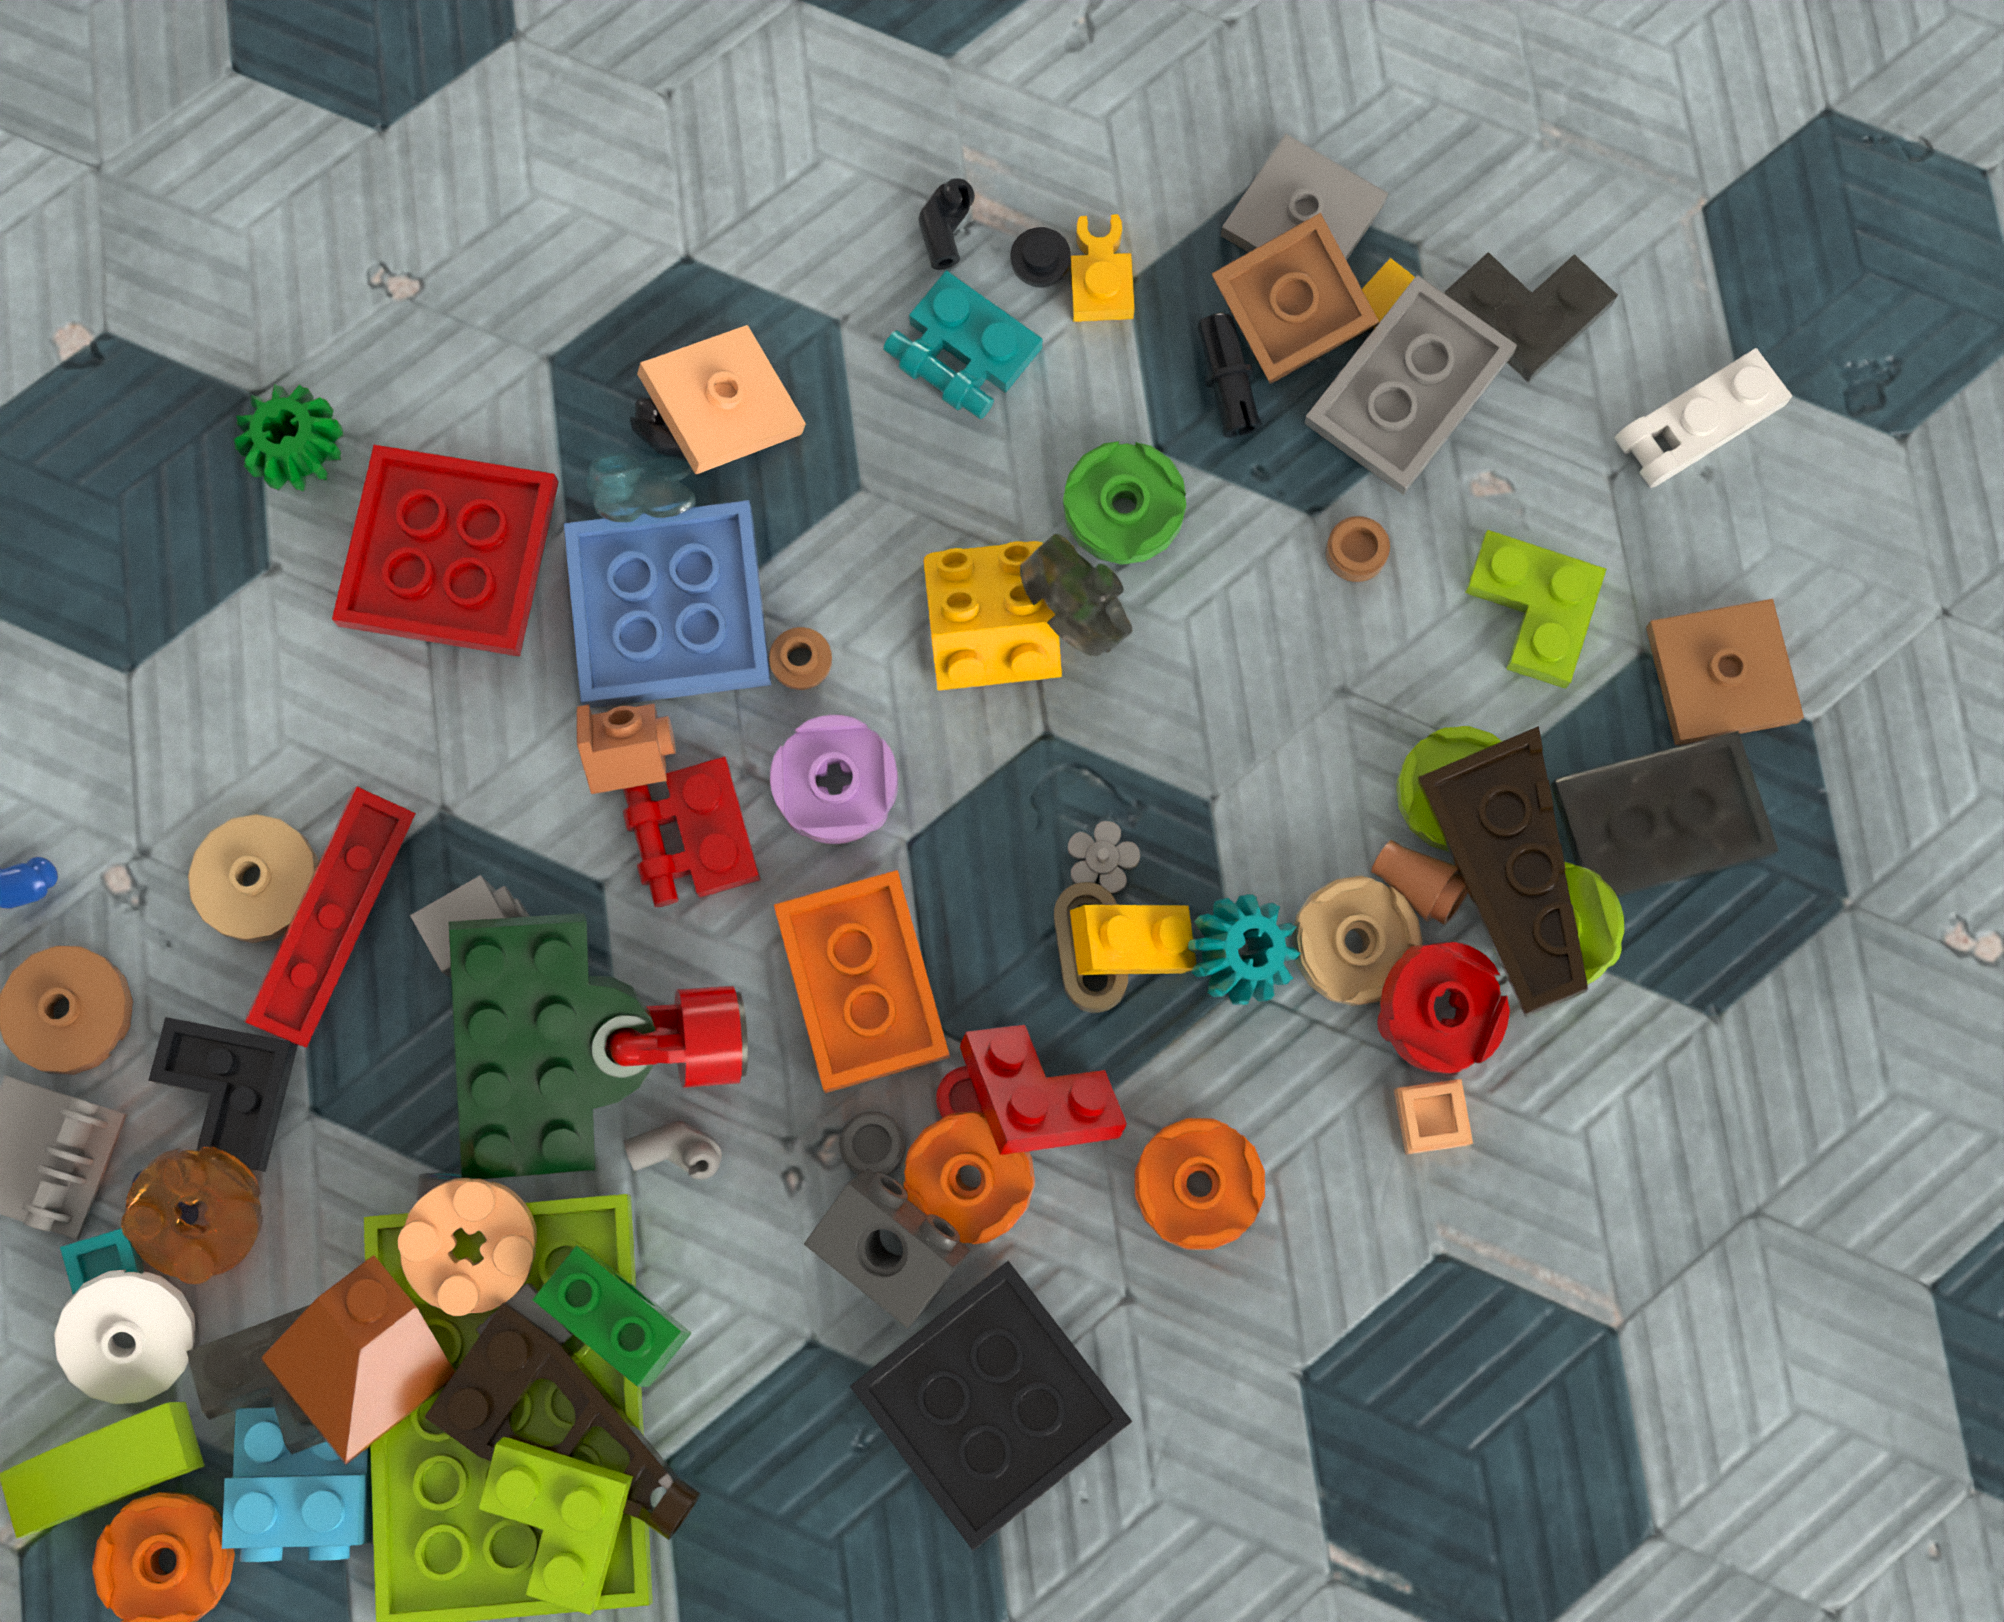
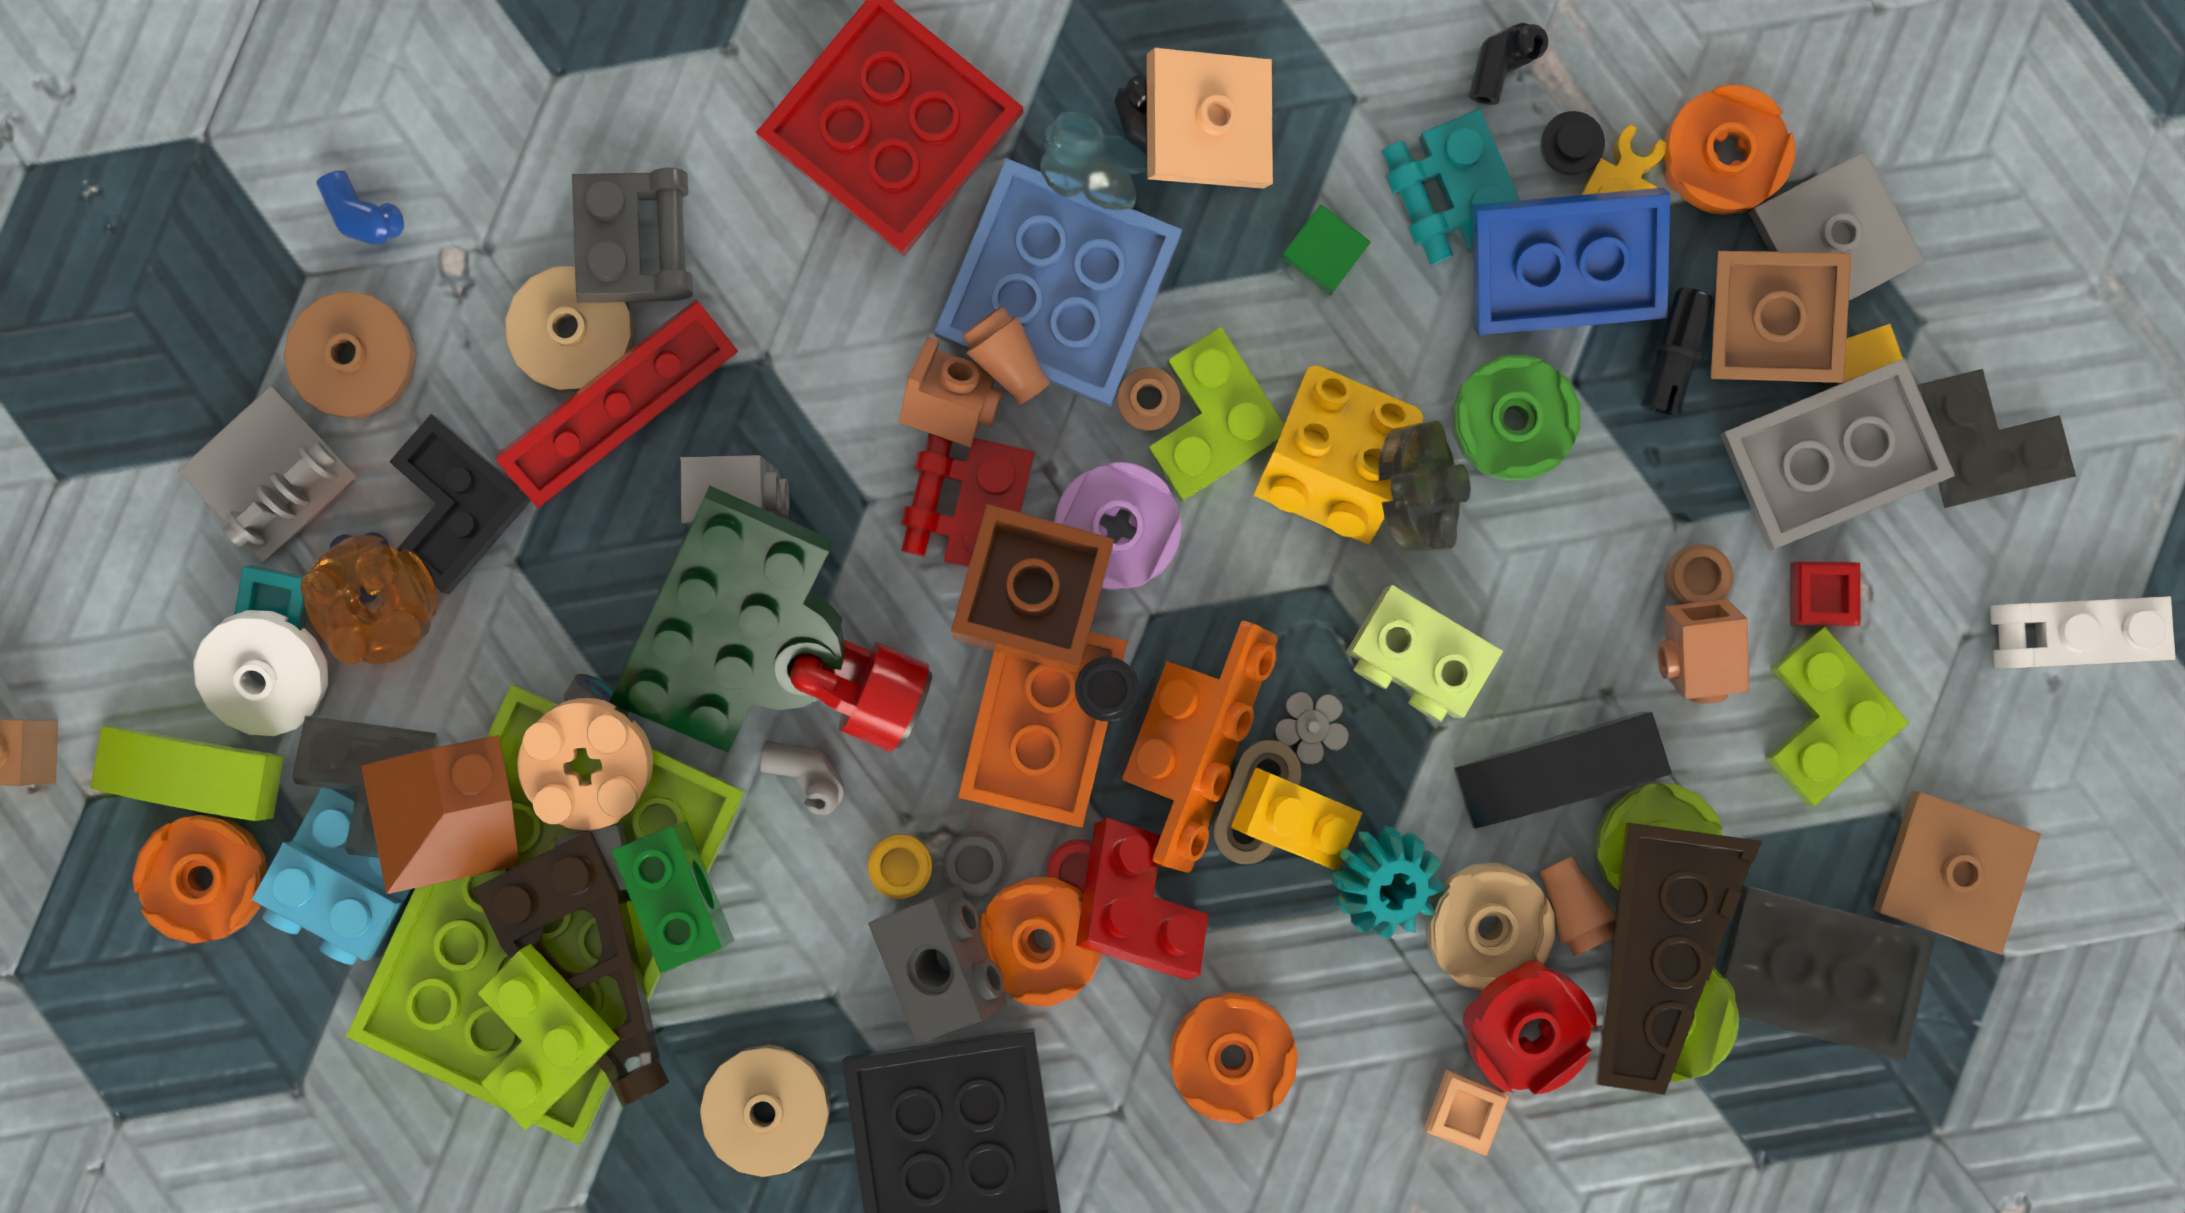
camera: 25 degrees right, 10 degrees up
none -> dark grey plate [572,167,693,303]
none -> tan plate [700,1044,831,1177]
none -> yellow tile [868,834,933,899]
none -> dark orange brick [951,504,1114,674]
none -> nougat cone [961,305,1050,405]
none -> black plate [1075,657,1140,721]
none -> orange bracket [1122,620,1278,873]
none -> lime plate [1148,327,1284,502]
none -> green tile [1281,204,1371,296]
none -> yellowish green brick [1346,585,1503,722]
none -> black slope [1454,712,1672,829]
none -> blue plate [1472,188,1670,335]
none -> nougat brick [1657,599,1749,703]
none -> orange plate [1663,84,1796,215]
none -> red tile [1790,561,1861,627]

